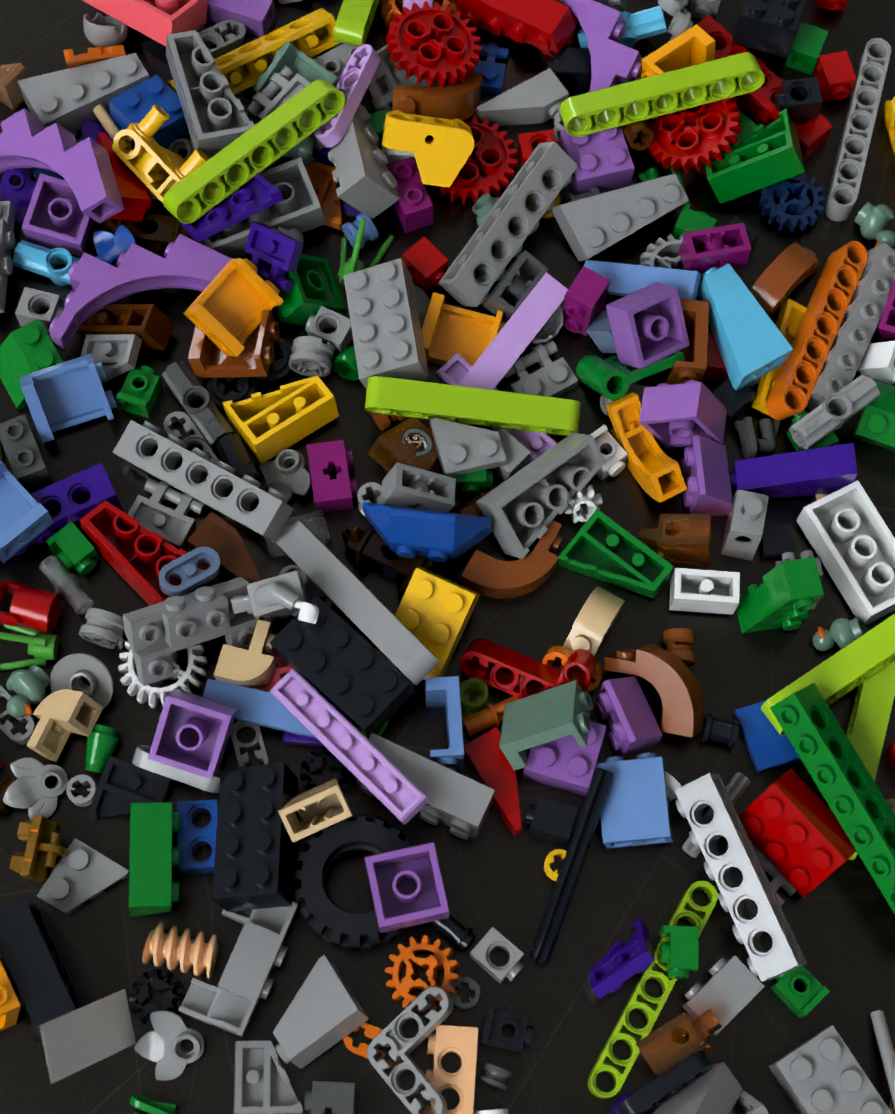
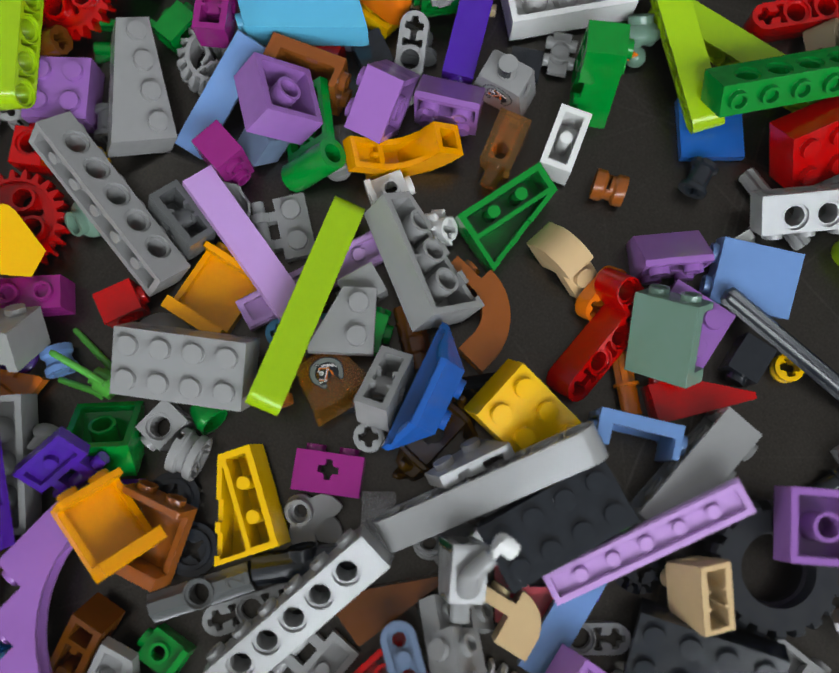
camera: 70 degrees left, 10 degrees up
clear neon green bush [460,678,488,714] -> none
dark orange arch [604,644,704,737] -> none
none -> light grey beam [395,10,430,106]
none -> light grey wing [424,437,515,489]

